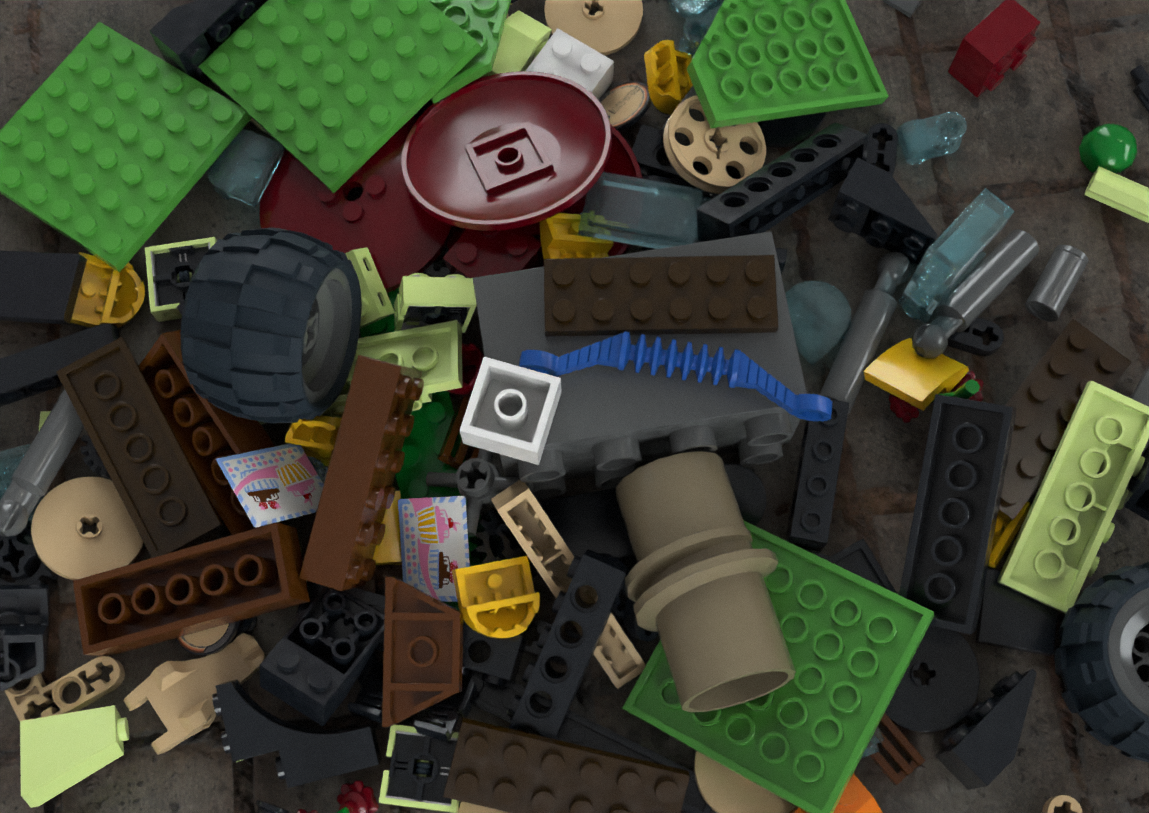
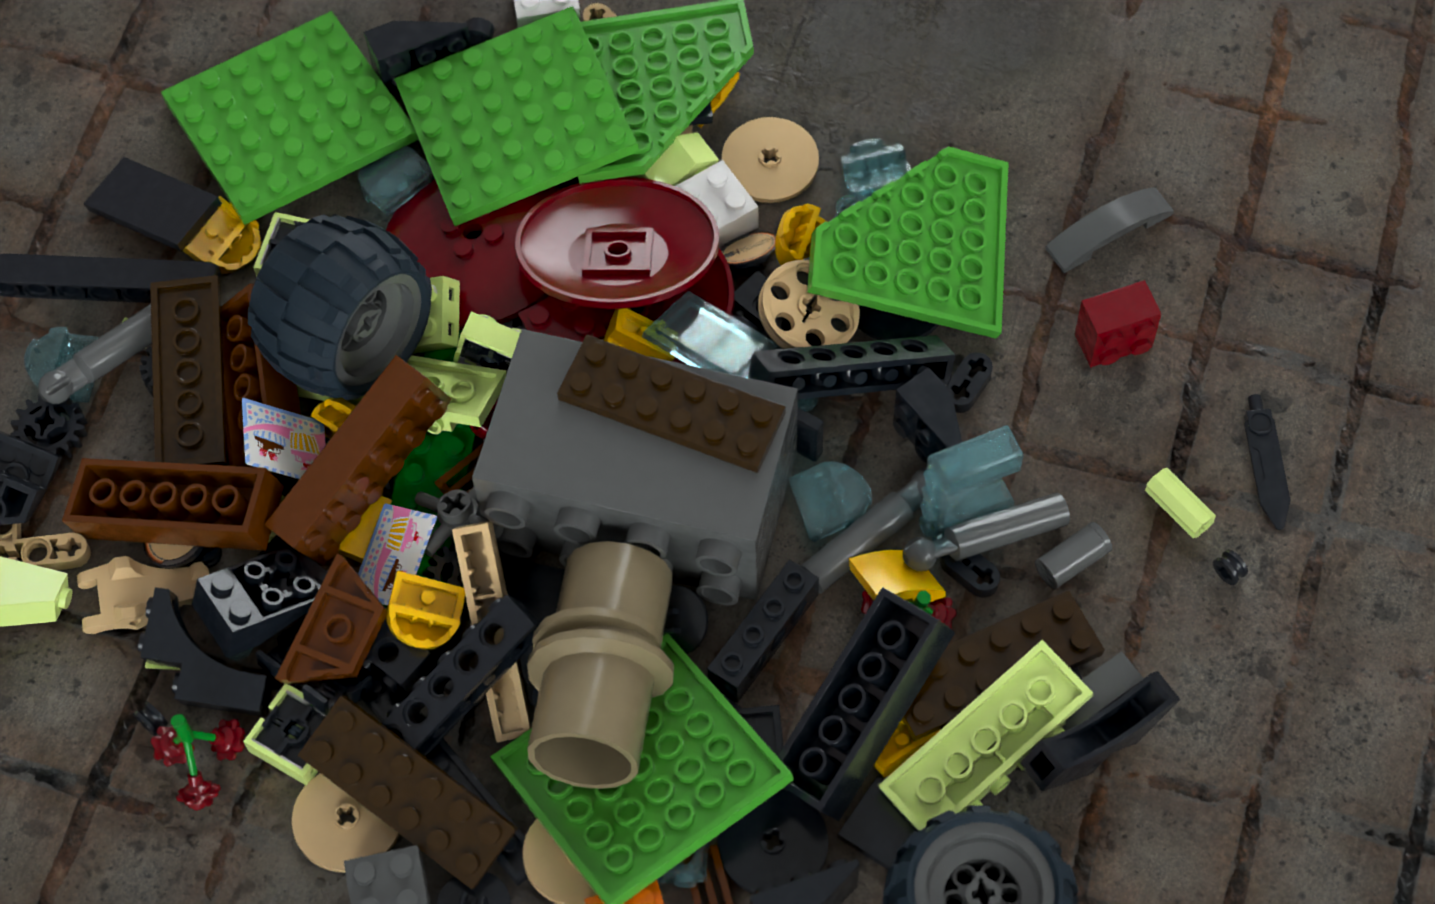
camera: 25 degrees right, 10 degrees down
tan piece [31,477,144,580] -> none
white brick [459,357,561,465] -> none
blue piece [519,331,833,422] -> none
clear light blue piece [896,112,967,164] -> none
green hair [1079,123,1137,174] -> none

